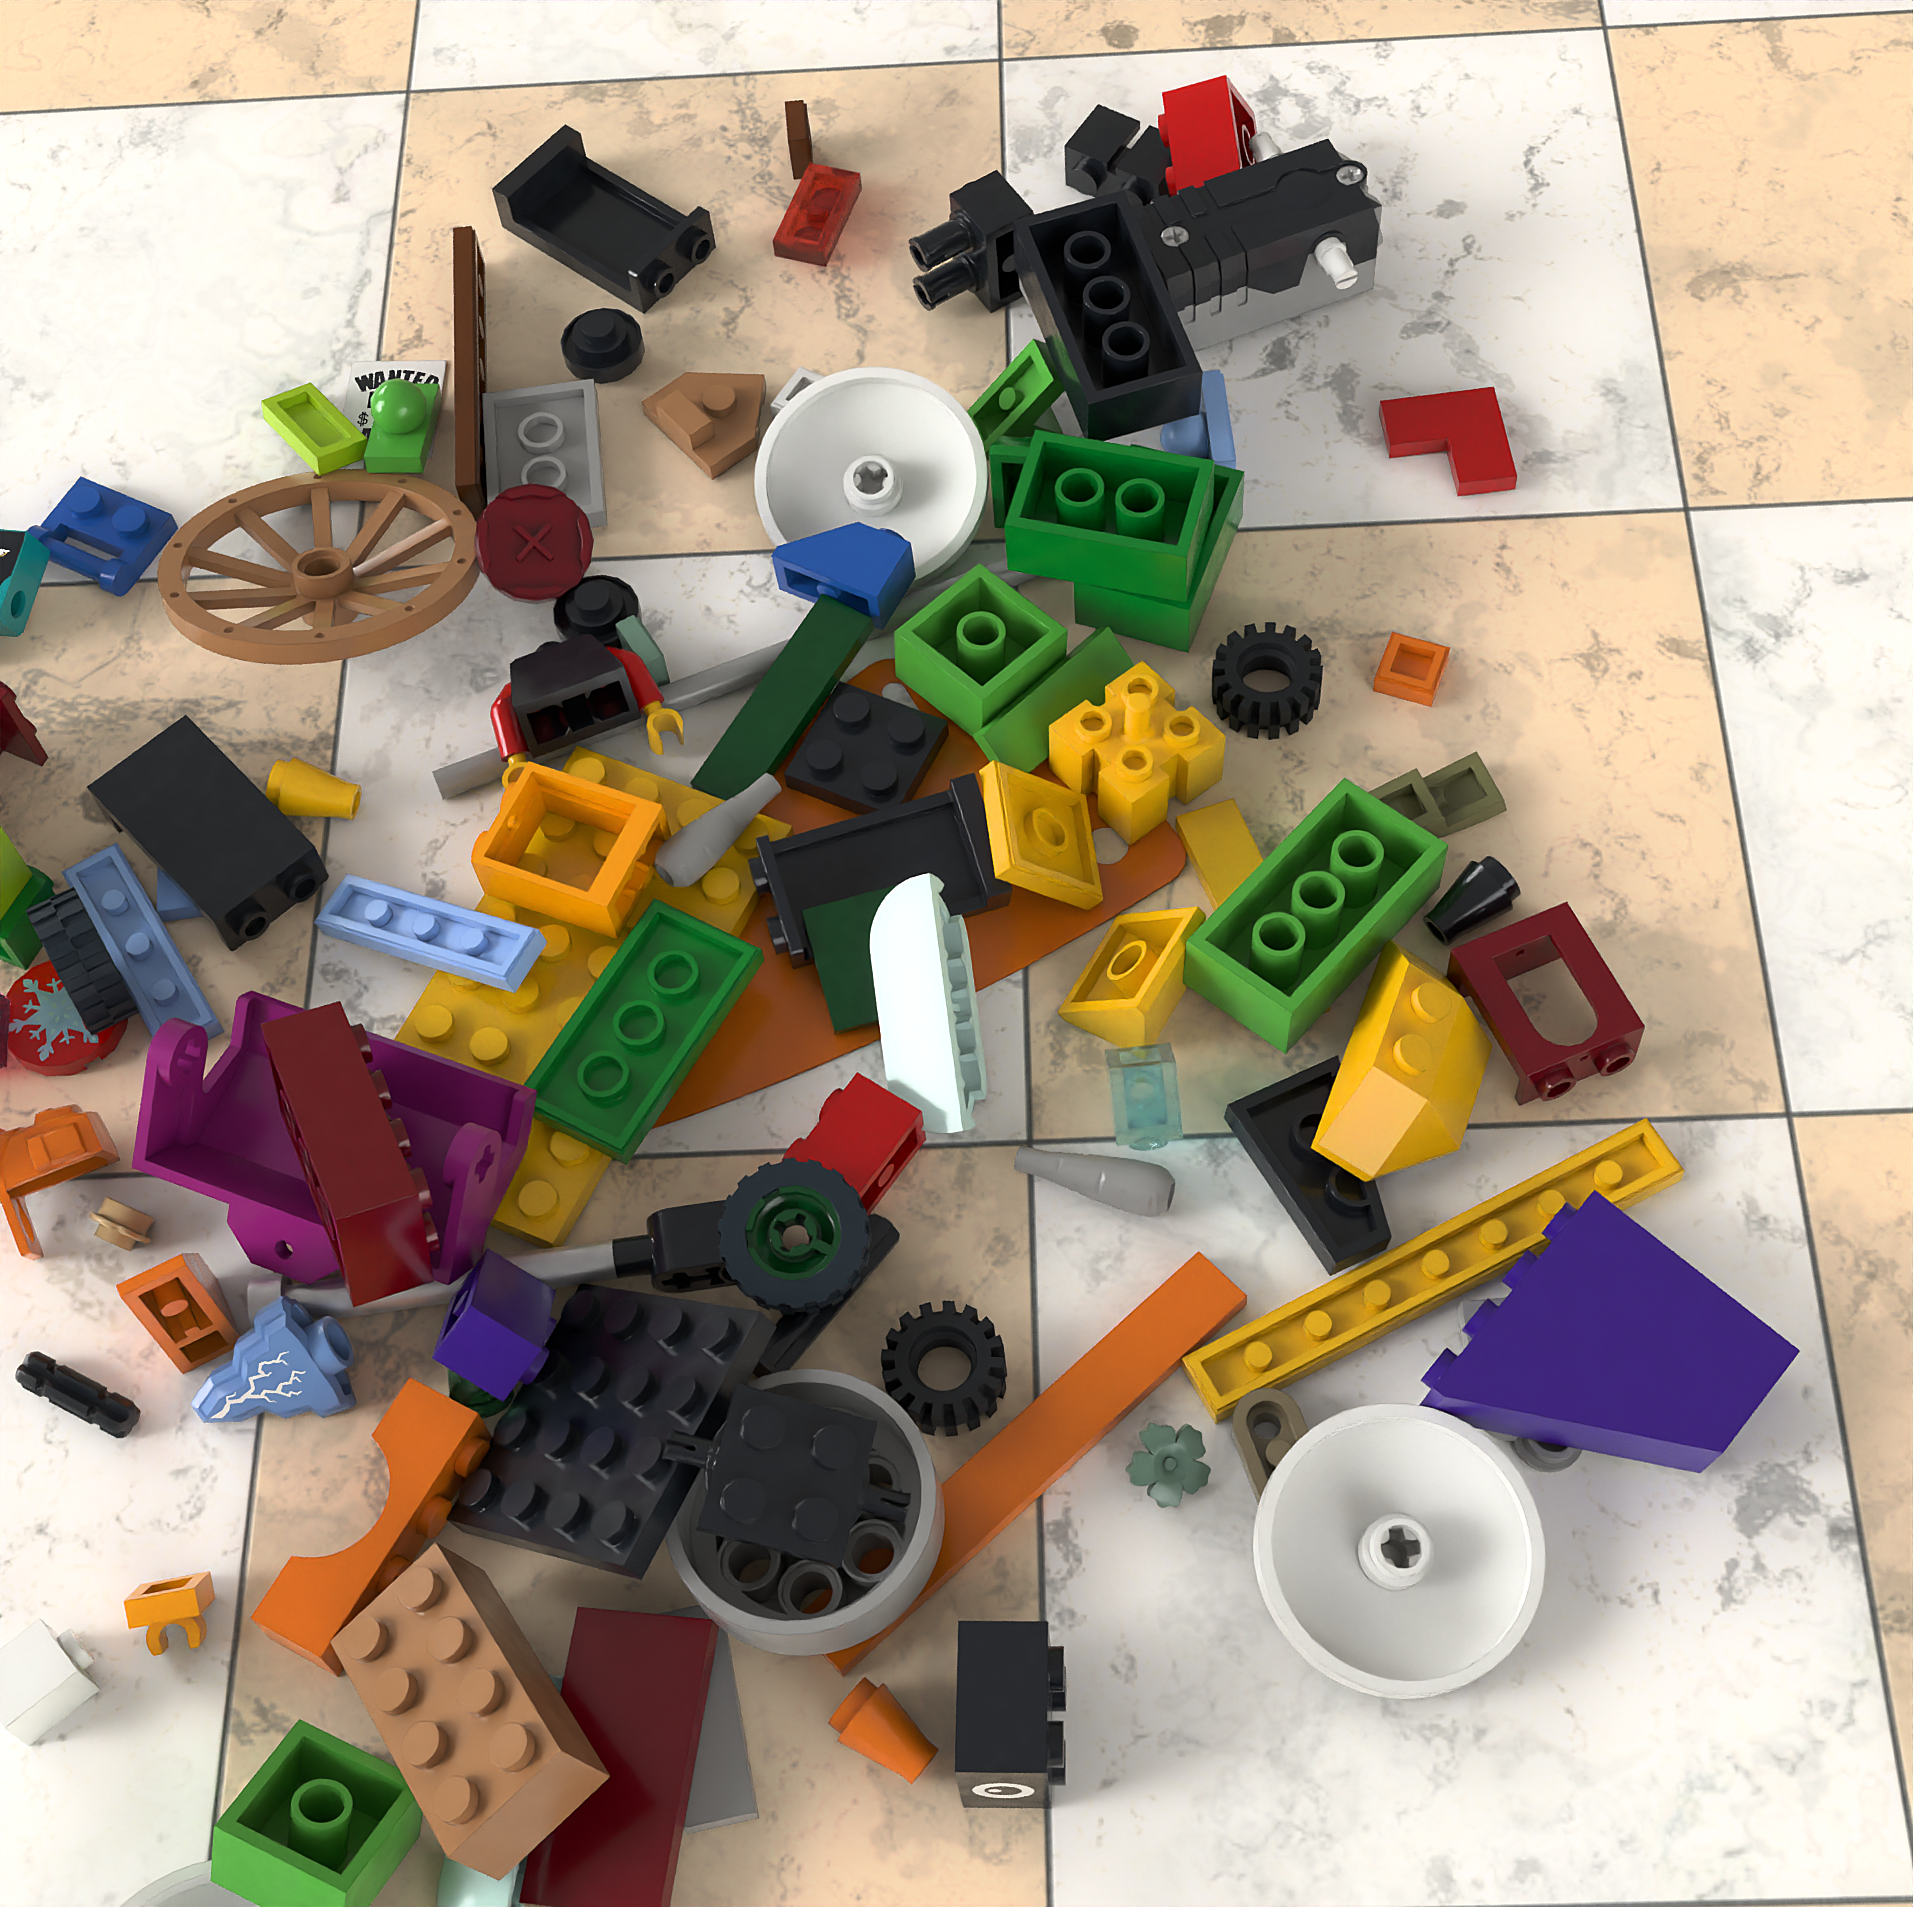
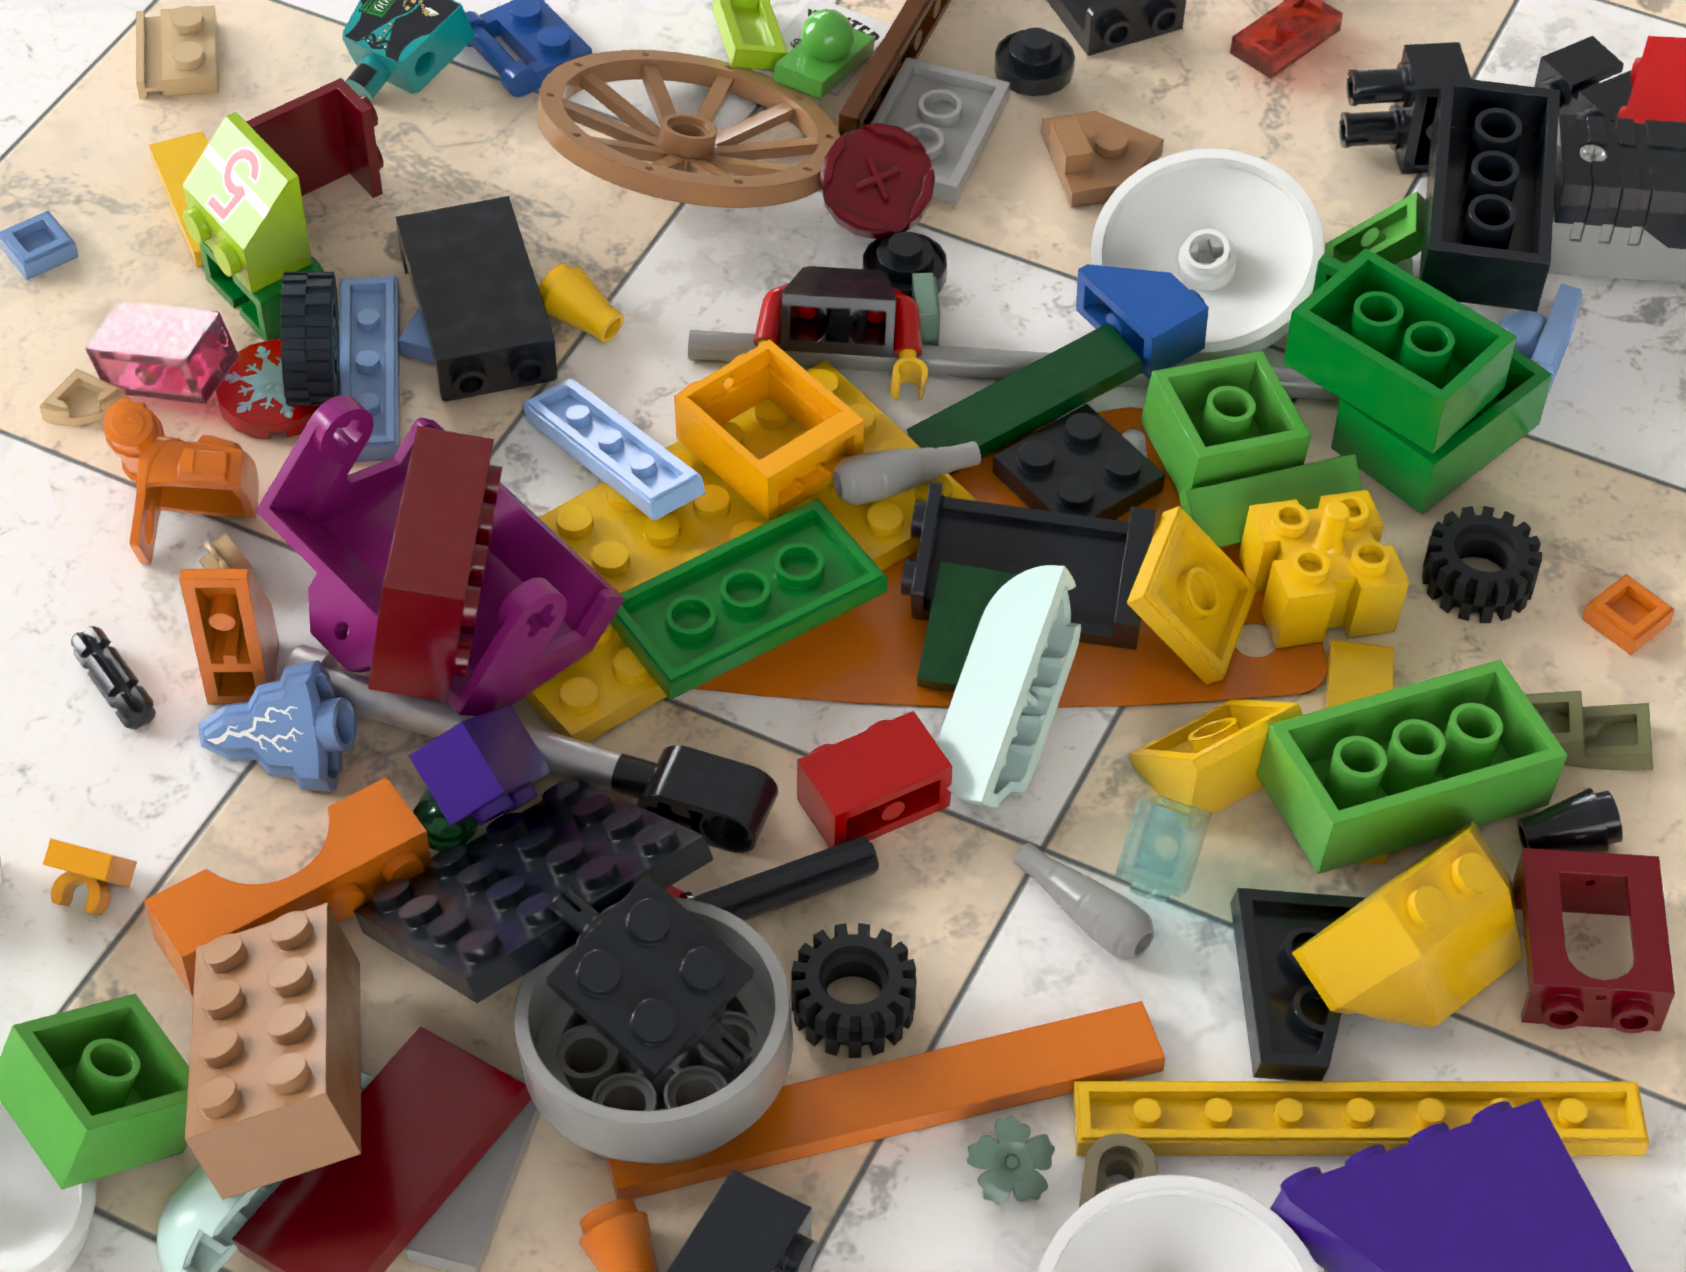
camera: 20 degrees right, 10 degrees down
black wheel [717,1158,872,1316] -> none

